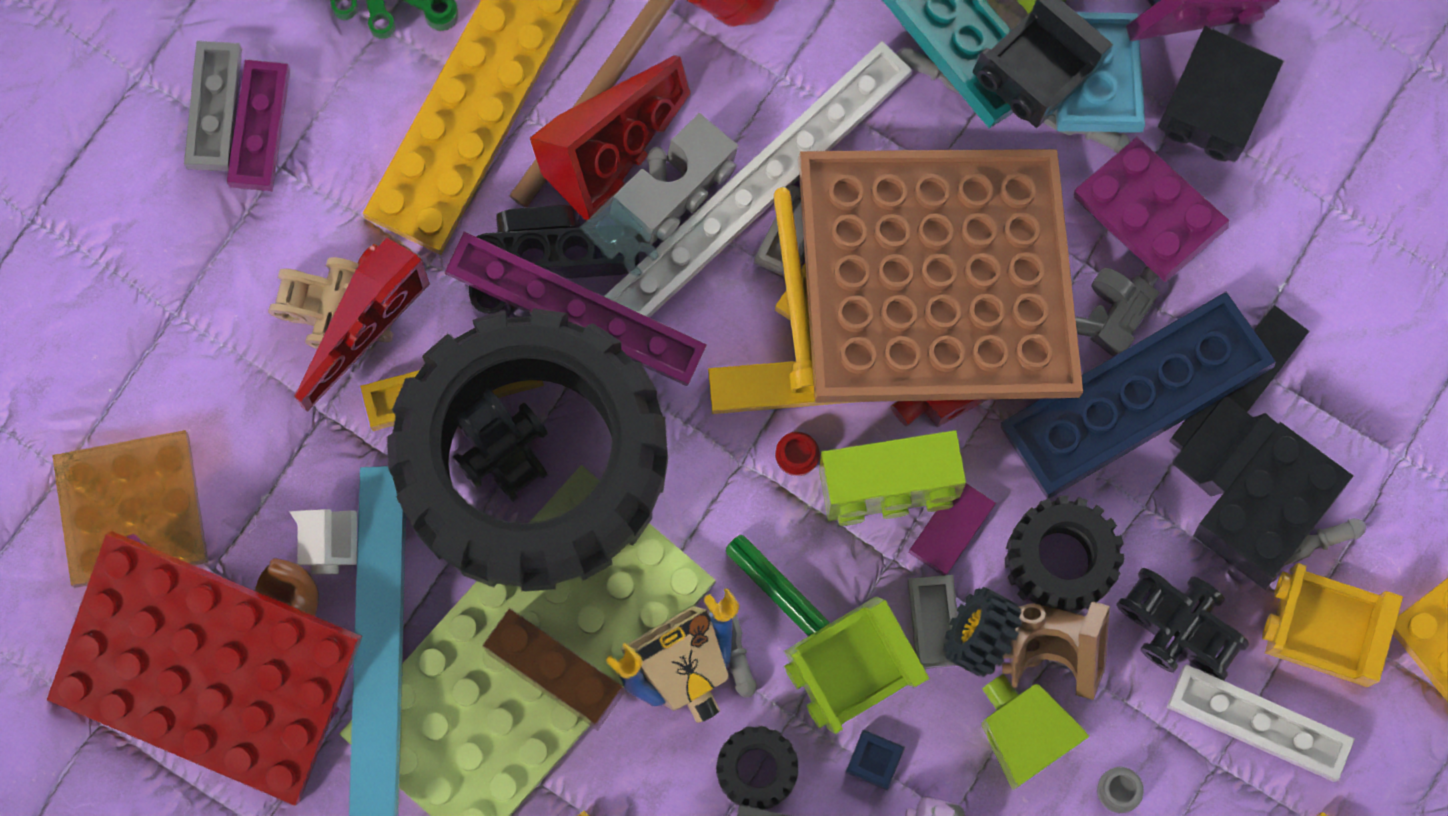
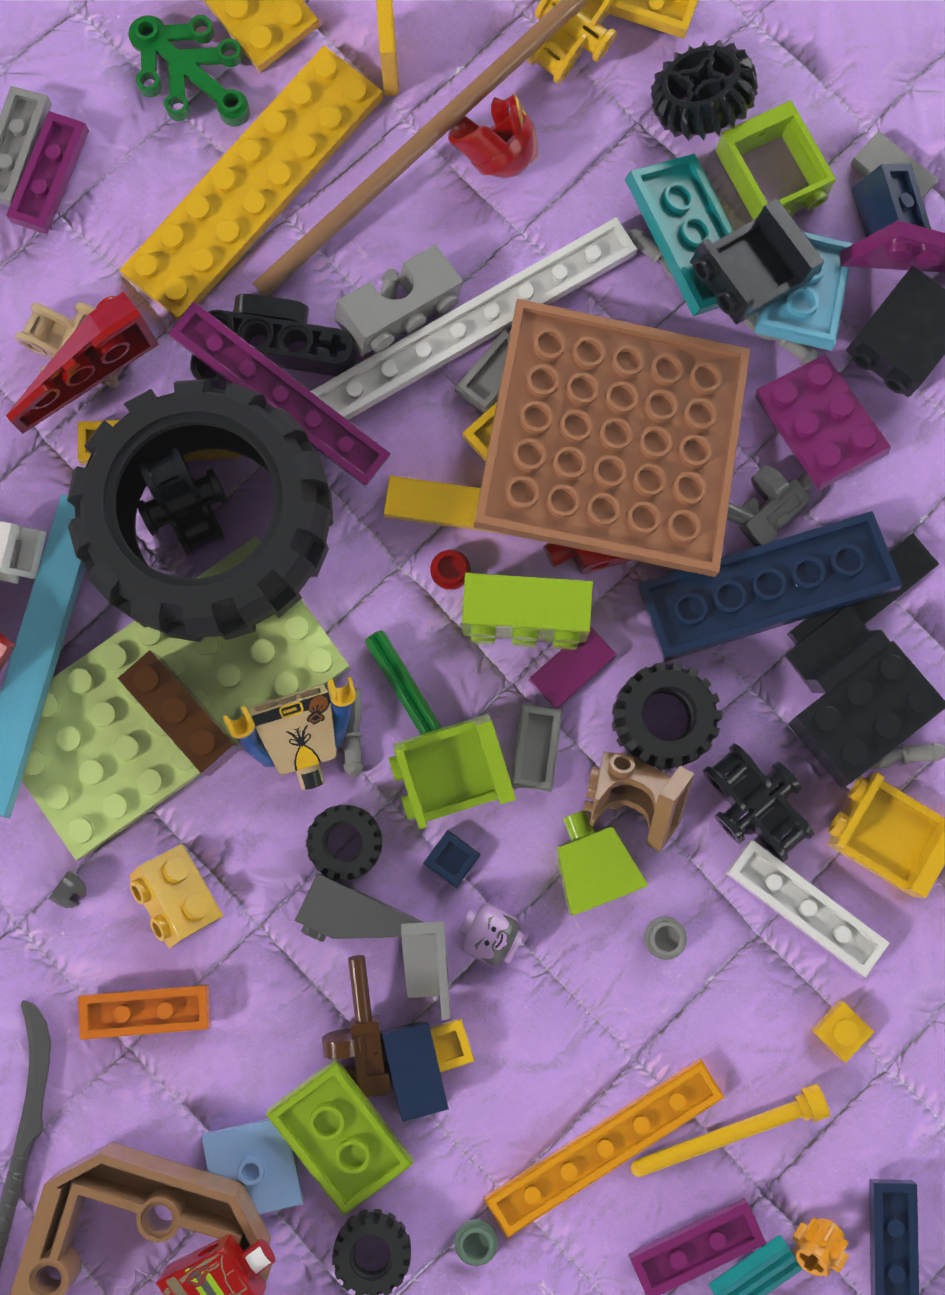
camera: 15 degrees right, 5 degrees up
red wedge [530,55,690,221] -> none
clear light blue plate [579,196,659,277] -> none
yellow piece [774,187,814,394] -> none
black bush [944,587,1022,677] -> none

